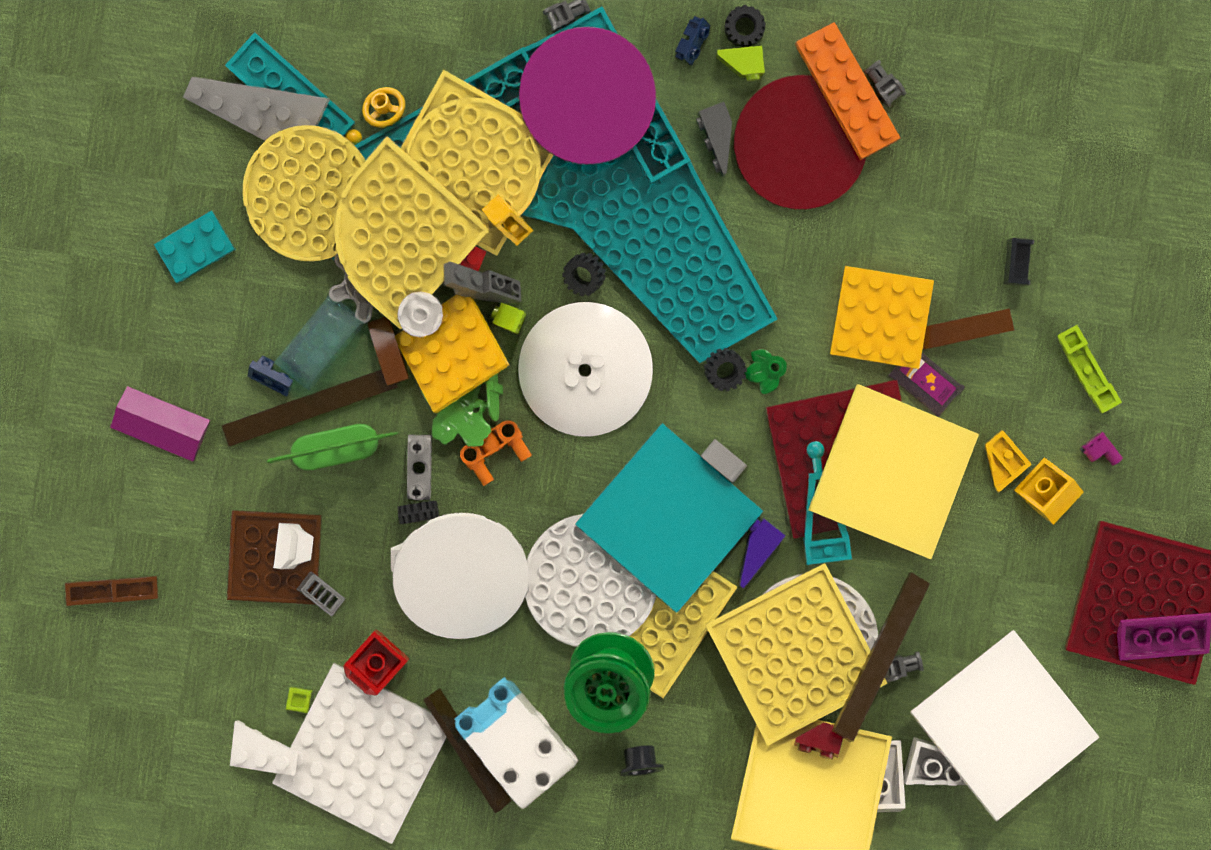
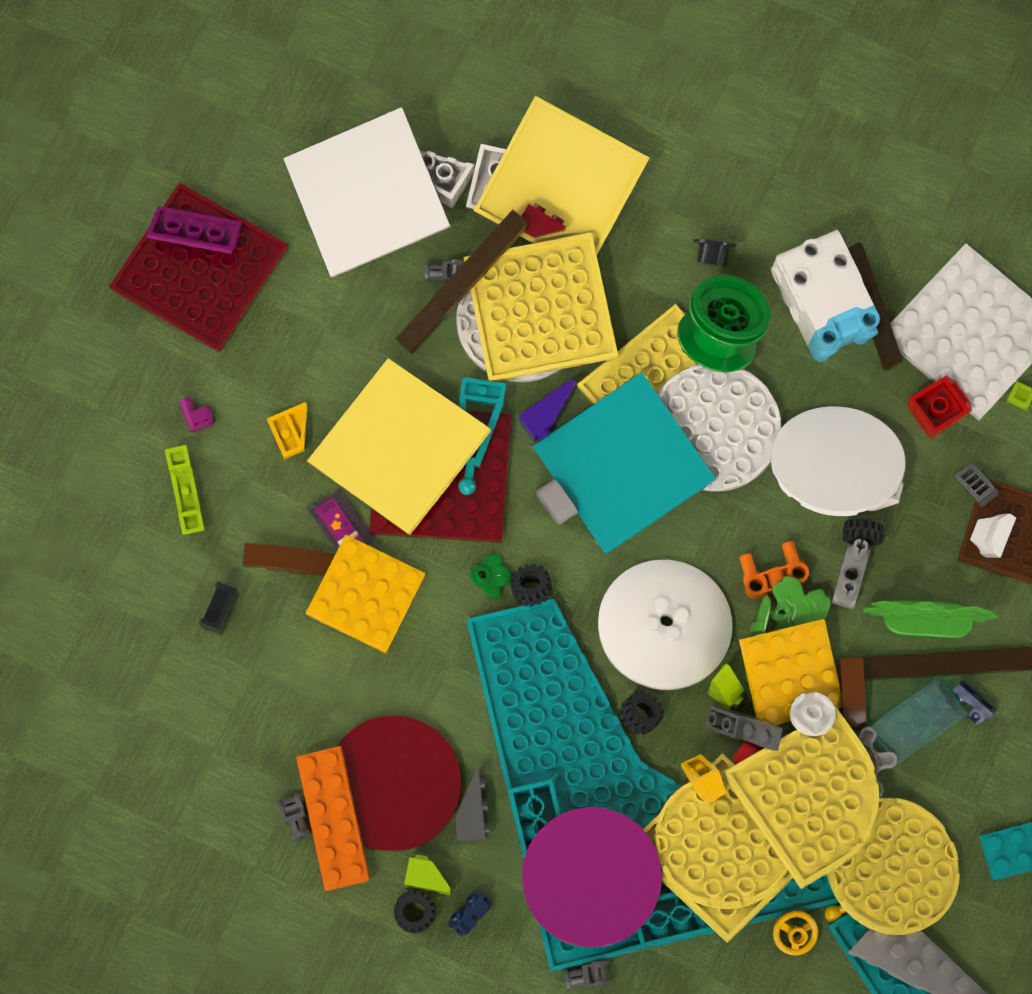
camera: 165 degrees left, 15 degrees down
yellow slope [1014,457,1084,525] -> none

